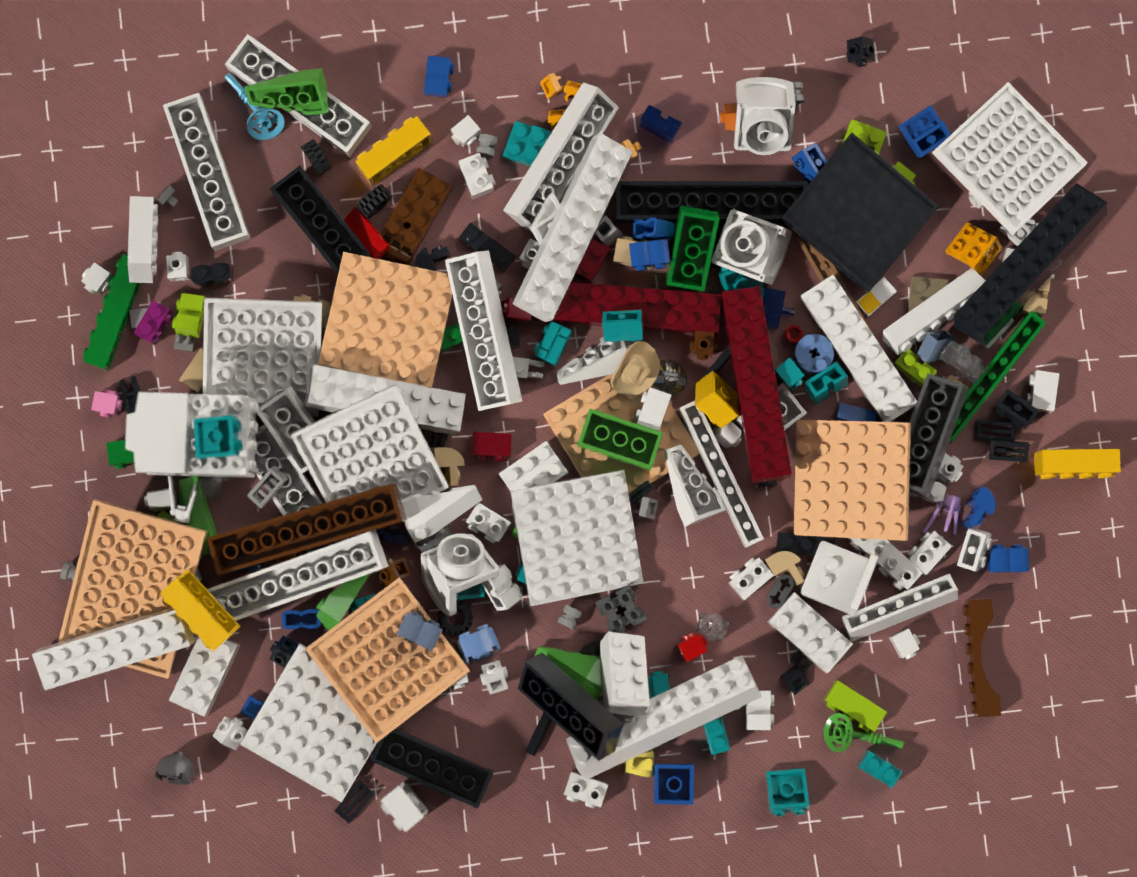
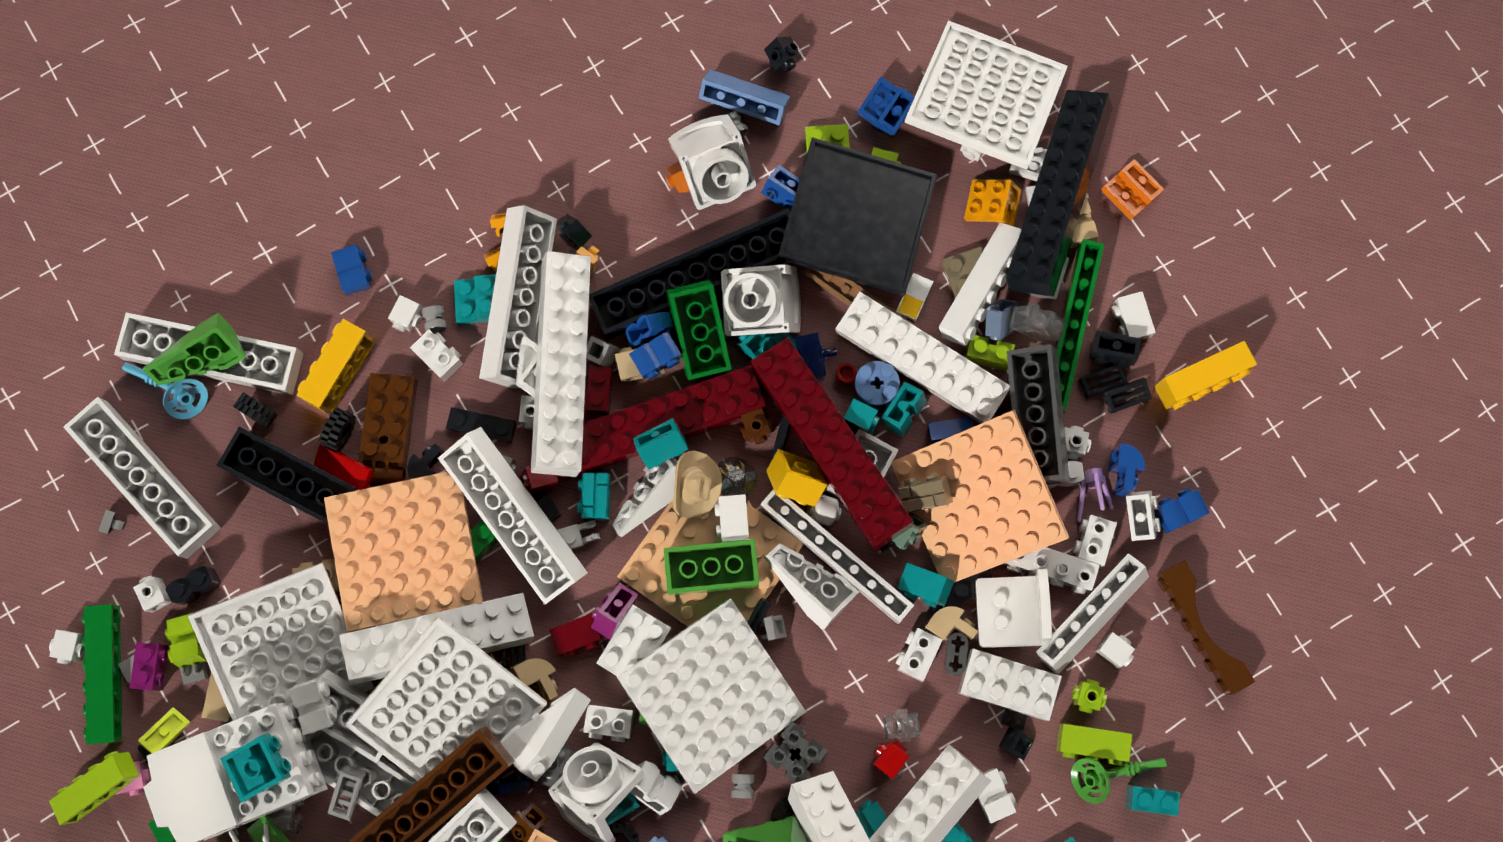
camera: 20 degrees left, 5 degrees down
white brick [128,196,158,283] -> none
light orange tile [540,73,565,99] -> none
clear blue brick [639,105,682,144] -> none
none -> lime brick [49,751,140,825]
none -> neon yellow plate [138,707,190,754]
none -> white brick [289,677,337,735]
none -> black brick [556,214,592,251]
none -> magenta brick [591,583,639,639]
none -> medium blue brick [698,69,790,125]
none -> sand green brick [892,512,929,550]
none -> teal brick [897,563,954,608]
none -> dark tan brick [898,473,953,513]
none -> lime brick [1071,679,1107,714]
none -> orange slope [1101,159,1165,221]

